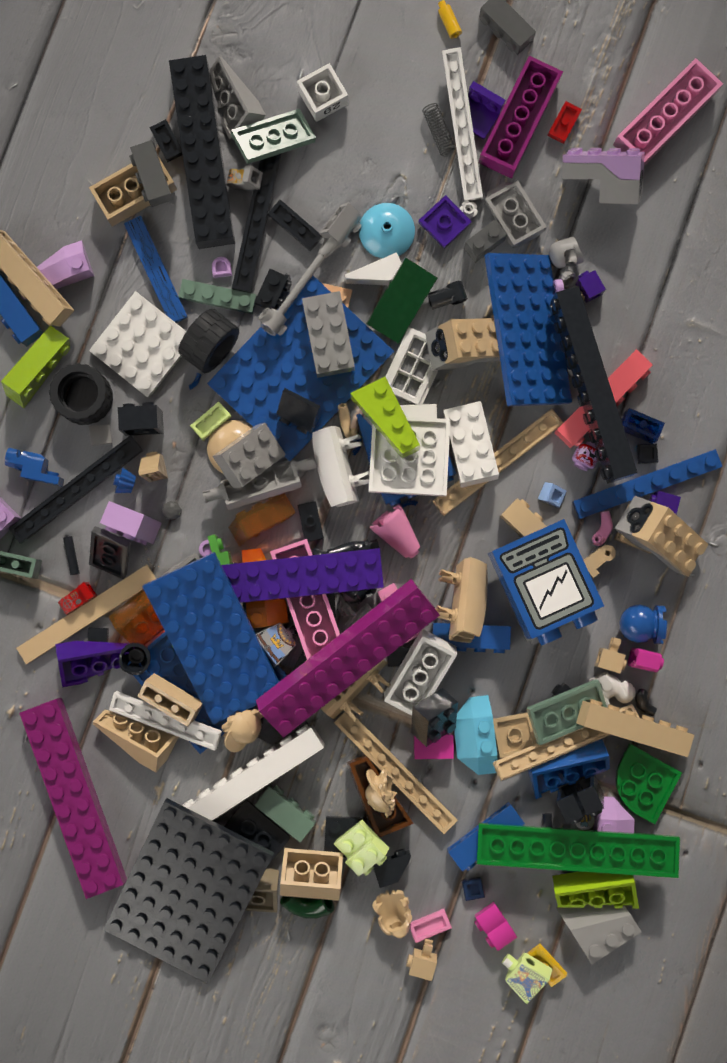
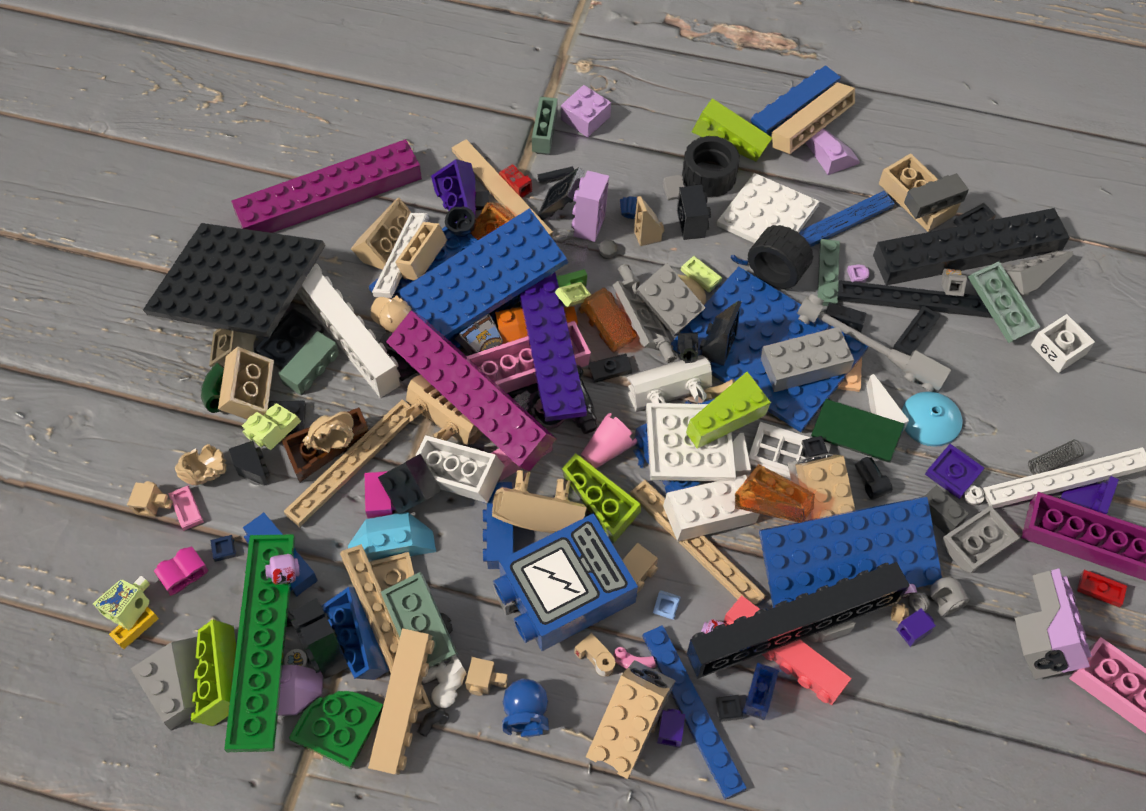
camera: 85 degrees right, 25 degrees down
blue plate [5,448,64,486] -> none
black plate [8,435,143,544] -> none
dark pink brick [627,648,664,673] -> none
none -> lavender head [265,554,299,585]
none -> yellowish green plate [555,282,592,307]
none -> lime wedge [562,453,641,543]
none -> black piece [678,332,698,363]
none -> clear orange wedge [735,464,815,523]
none -> black tile [801,436,829,458]

